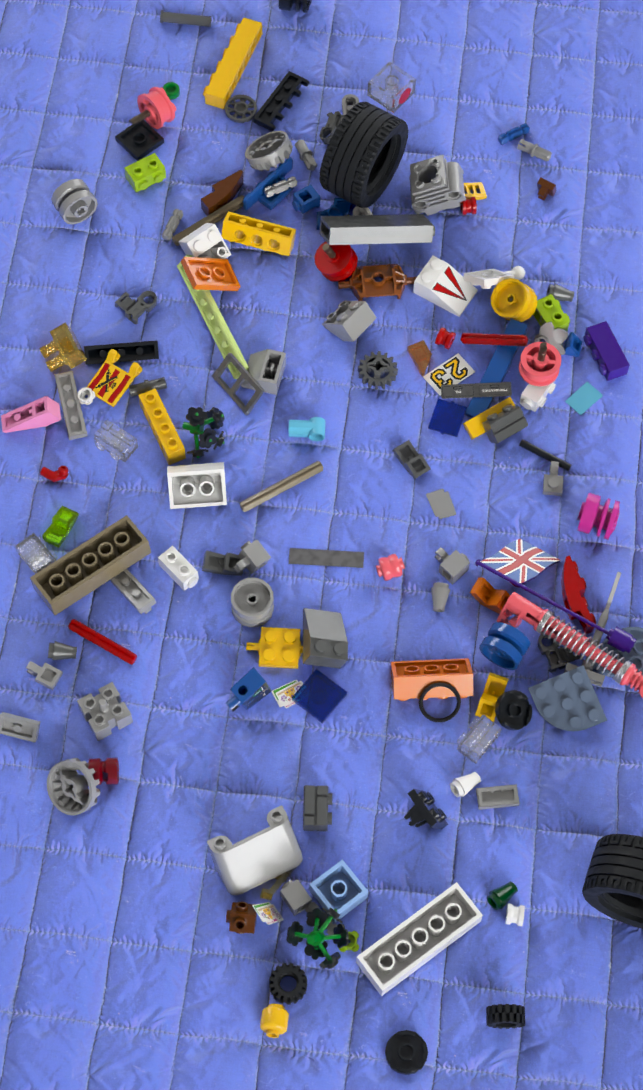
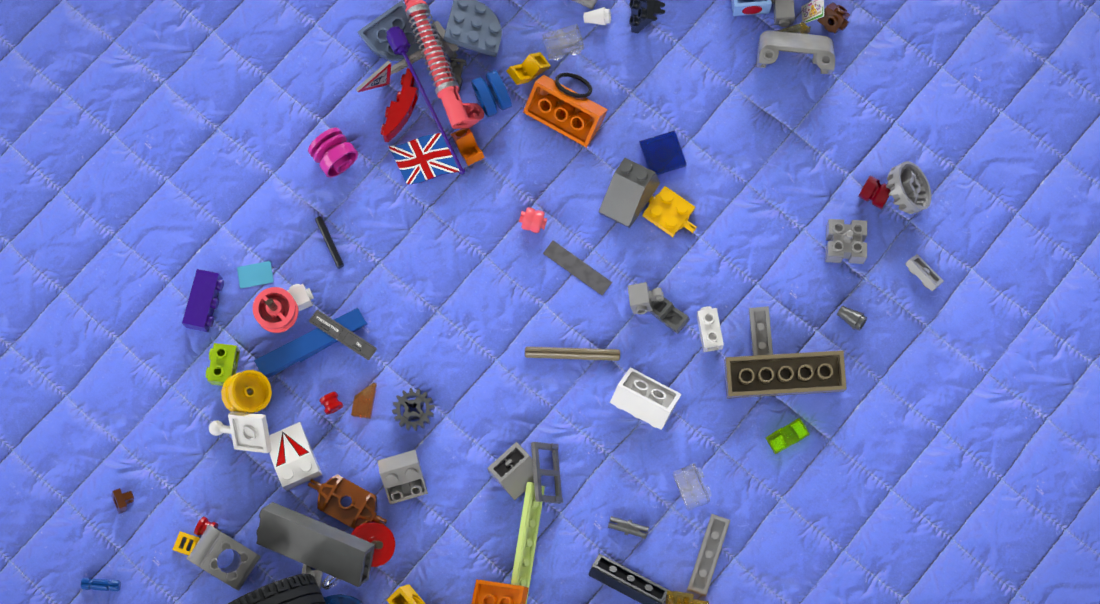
camera: 140 degrees left, 10 degrees up
bright pink slope [1,396,61,433] -> none
clear brick [15,533,58,574] -> none
light grey plate [26,661,63,690] -> none
red arm [40,466,69,482] -> none
red axle [68,619,137,665] -> none
white plate [78,387,95,405] -> none
yellow flag [87,349,143,407] -> none
yellow brick [138,388,186,465] -> none
black plant [182,407,225,458] -> none
blue torso [226,667,271,712] -> none
light grey wheel [231,578,274,627] -> none
sticker [272,680,310,709] -> none
medium azure piece [289,417,326,441] -> none
dark grey brick [303,785,332,831] -> none
dark grey slope [392,440,431,479] -> none
sticker [423,353,475,396] -> none
light grey sticker [426,489,456,519] -> none
clear blue piece [428,398,467,437] -> none
light grey cone [431,582,450,612] -> none
light grey brick [435,547,470,585] -> none
red axle [461,333,528,346] -> none
yellow tile [463,397,515,440] -> none
dark grey brick [482,404,528,444] -> none
black tile [495,690,532,730] -> none
light grey axle [517,139,552,161] -> none
light grey plate [534,322,568,355] -> none
light grey plate [543,461,563,496] -> none
dark grey cone [546,283,574,302] -> none
blue slope [564,332,582,357] -> none

